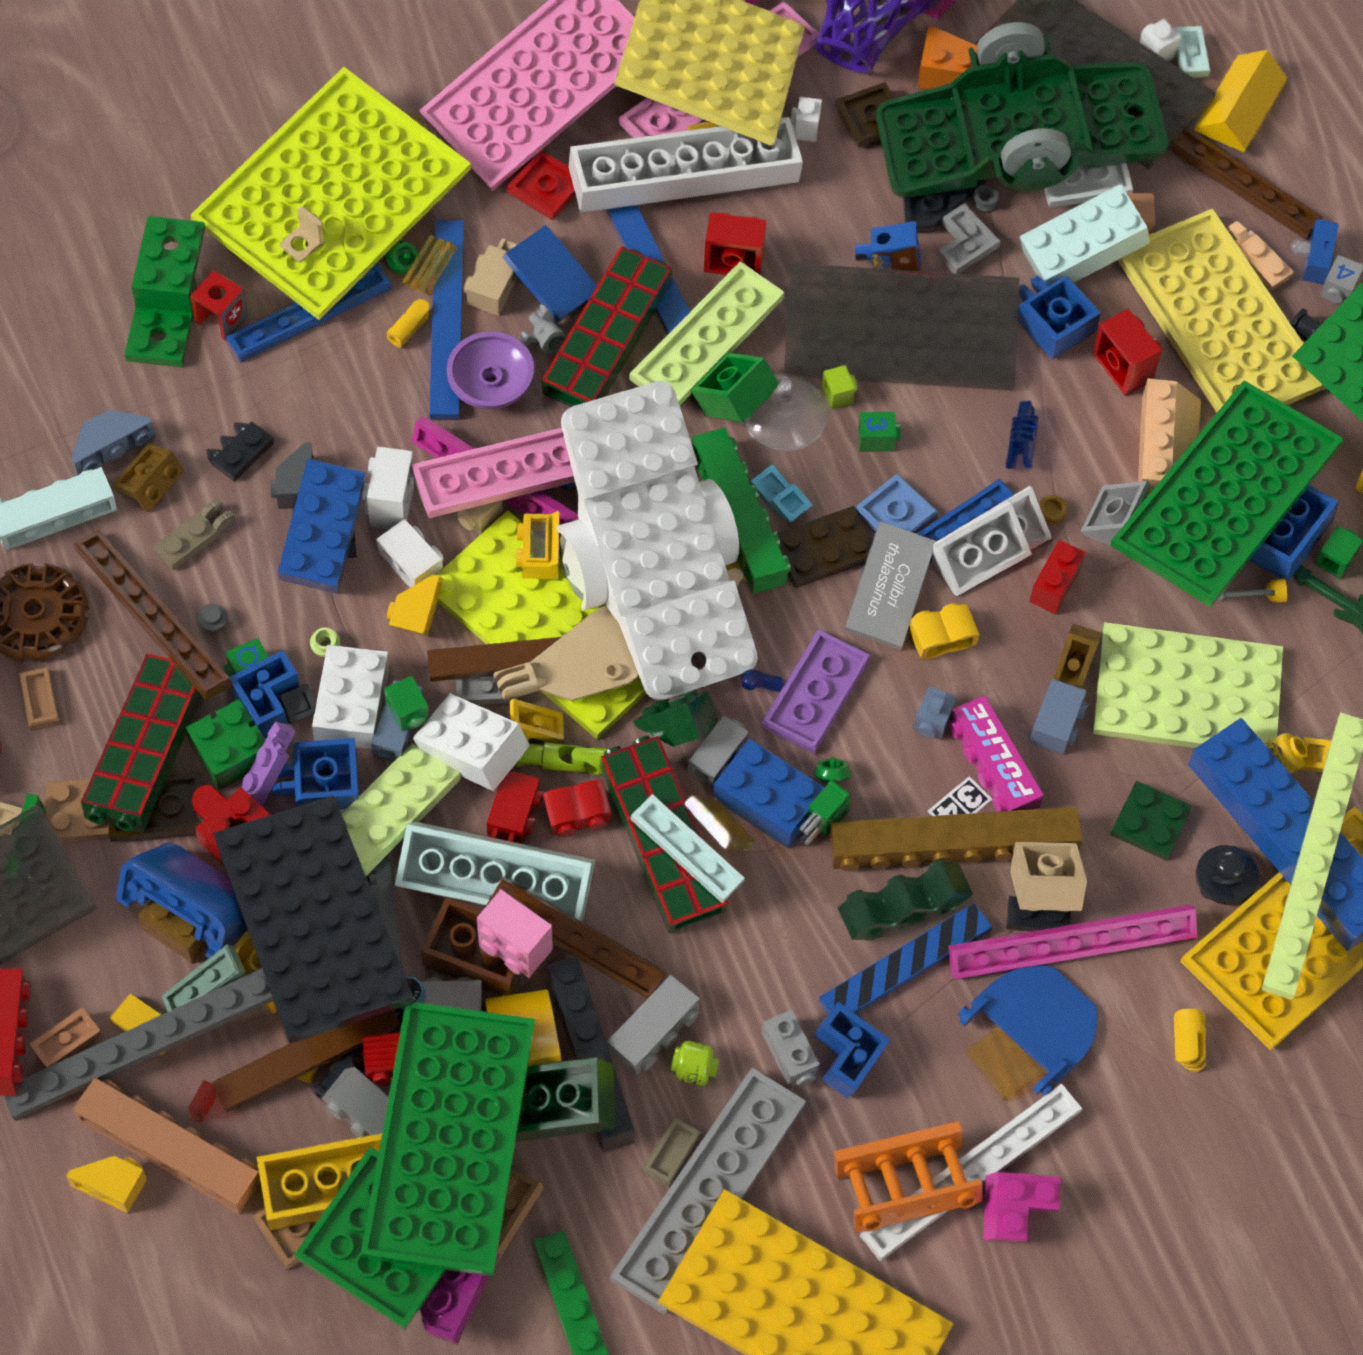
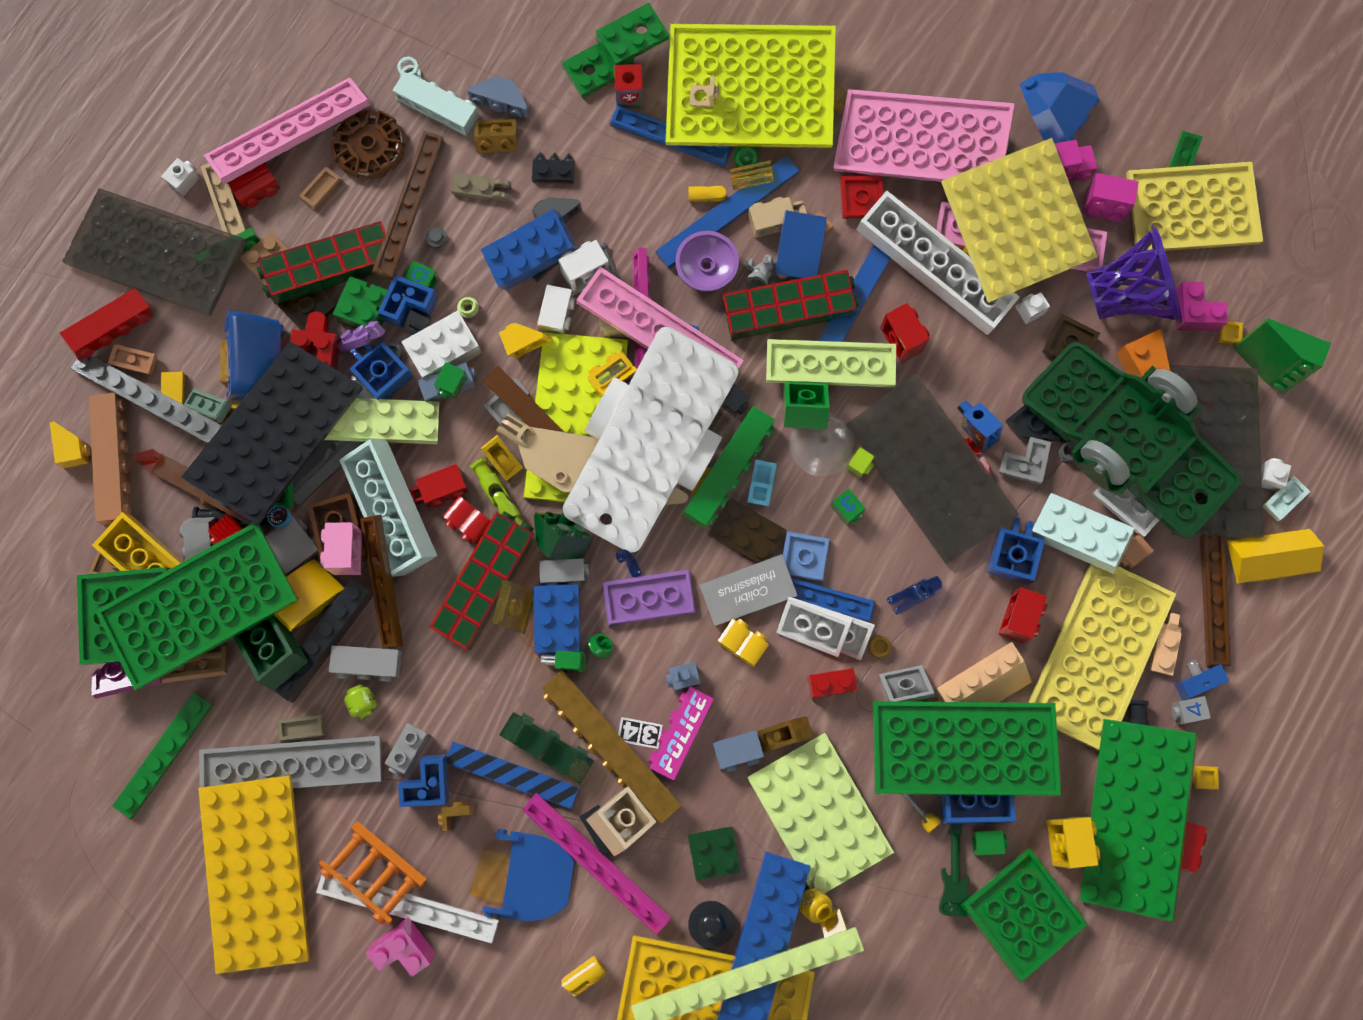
camera: 55 degrees right, 15 degrees up
white brick [413,693,530,791] -> none
light aqua plate [630,794,745,903] -> none
none -> pearl gold bracket [438,801,476,831]

